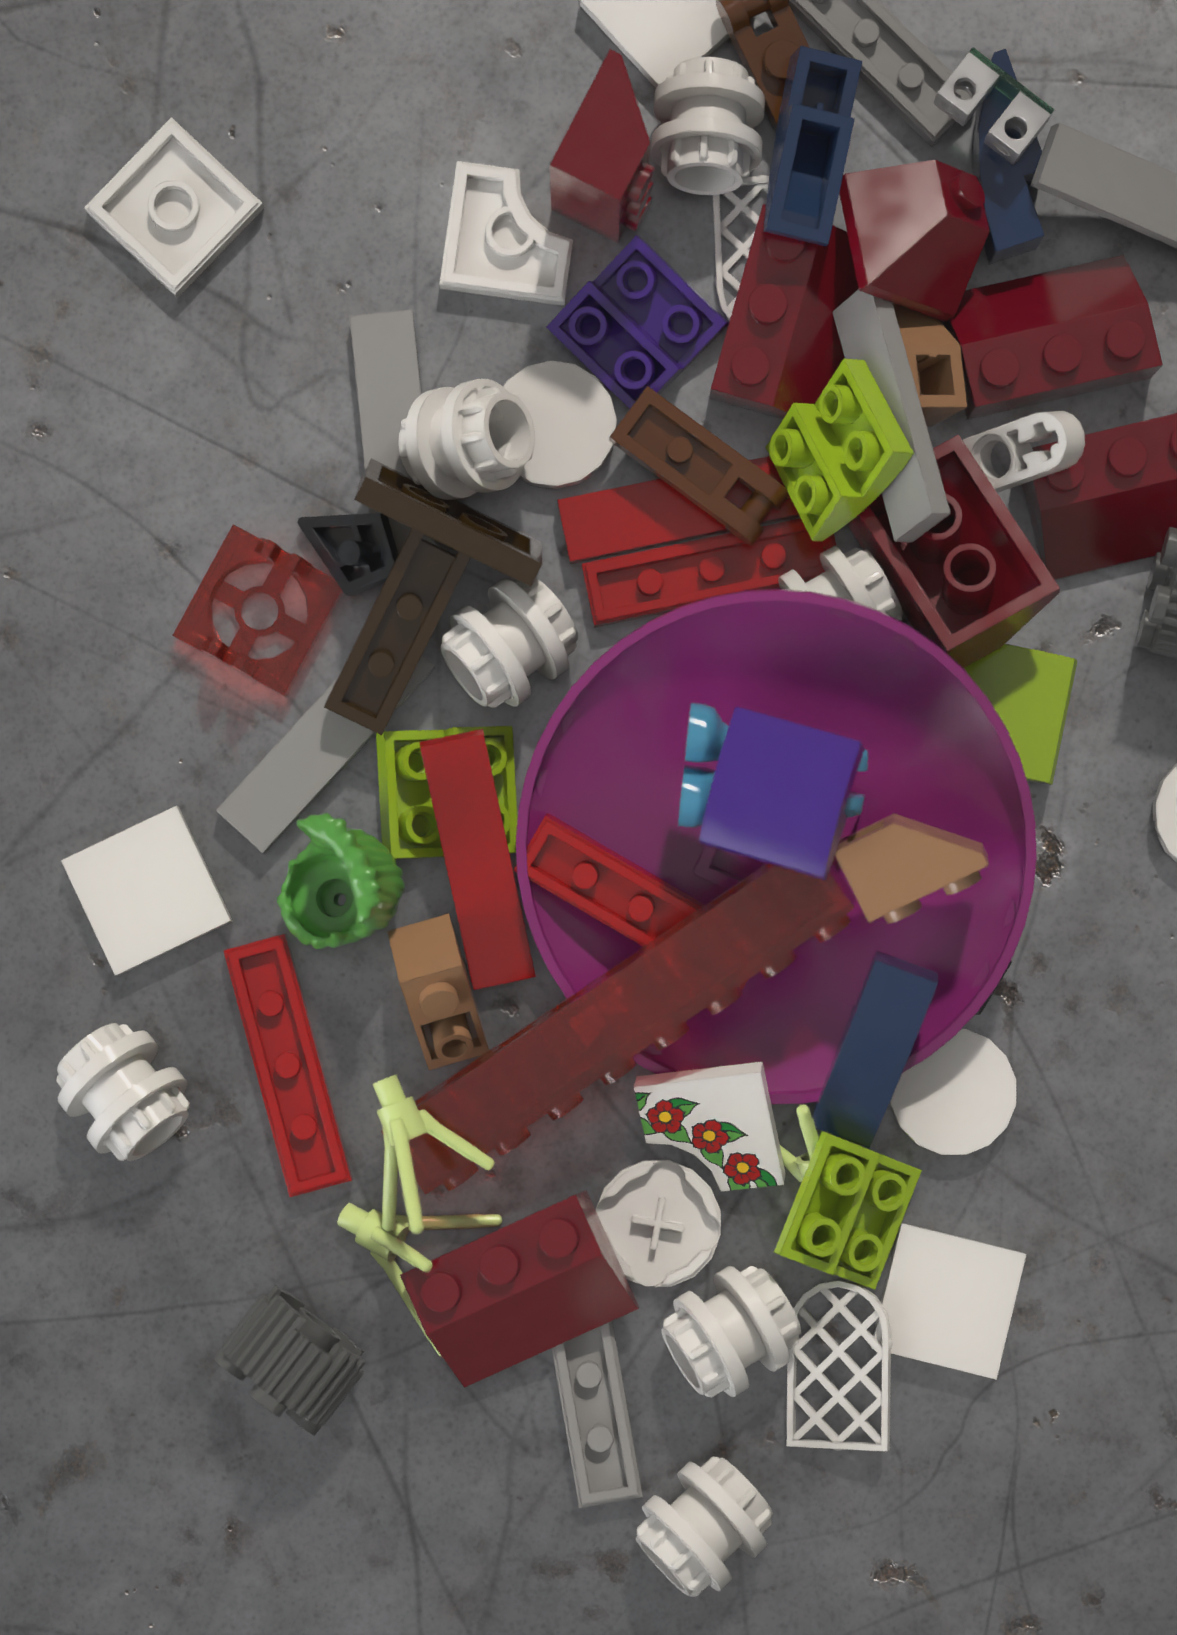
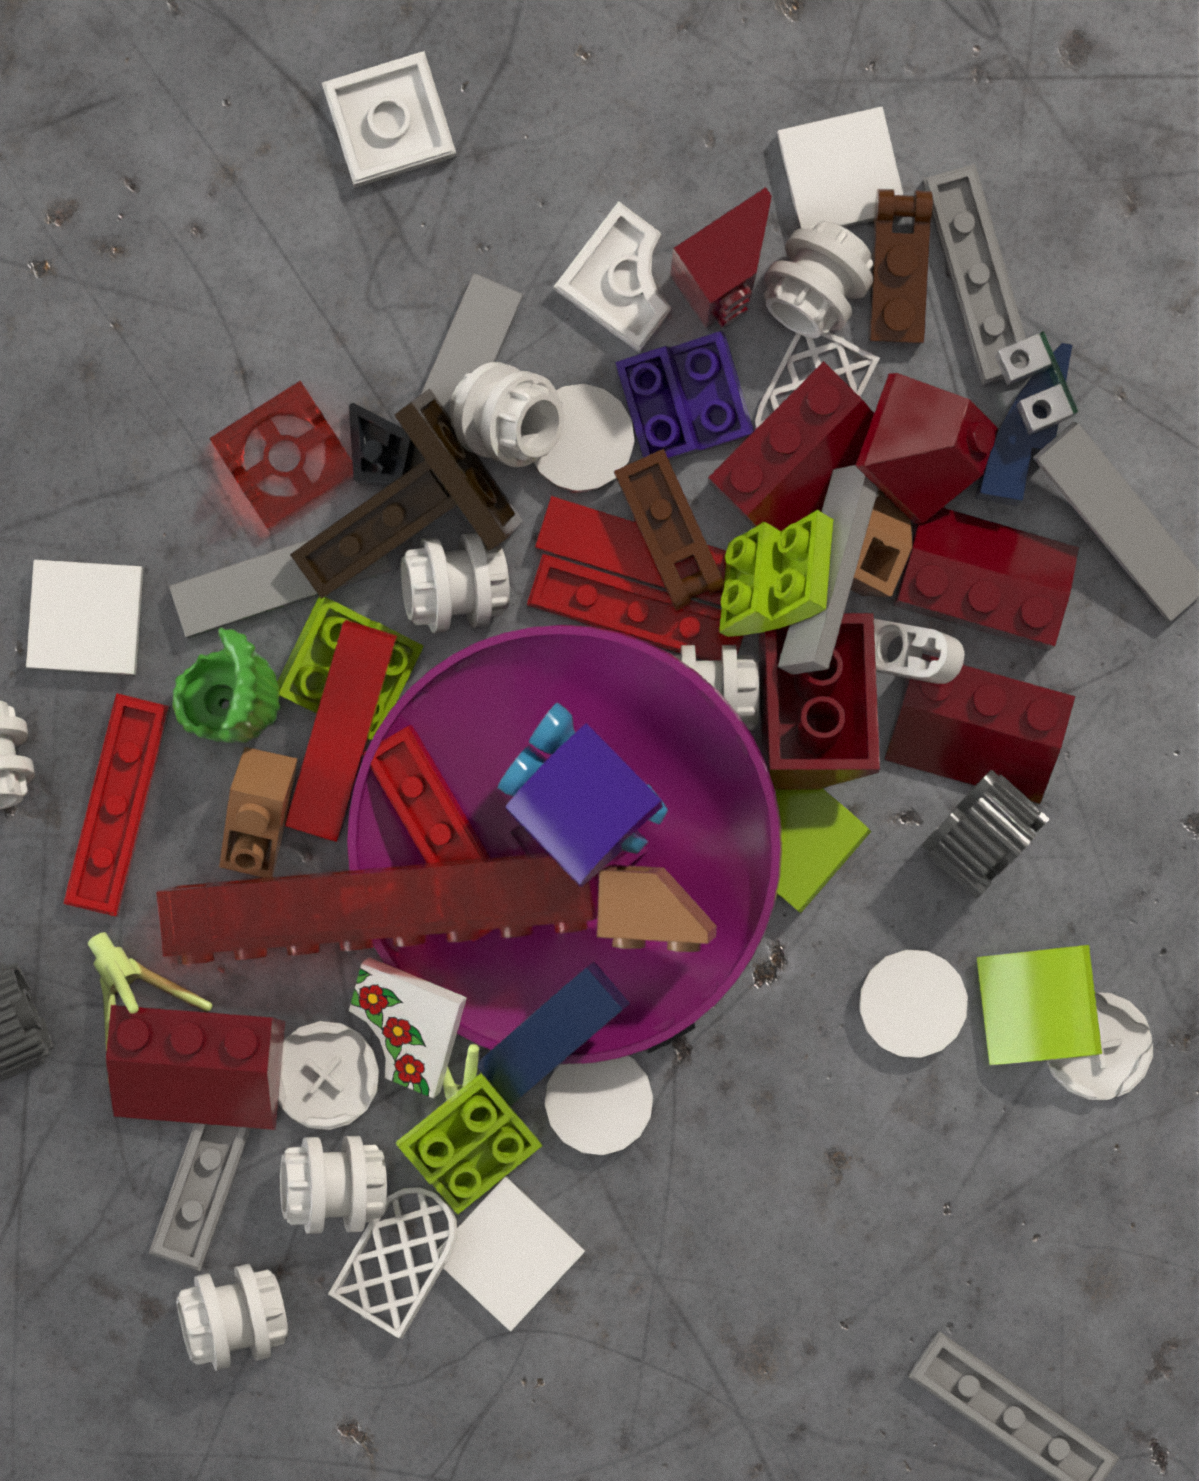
camera: 30 degrees right, 0 degrees up
yellowish green plant [373,1075,495,1234] -> none
dark blue slope [764,46,862,246] -> none

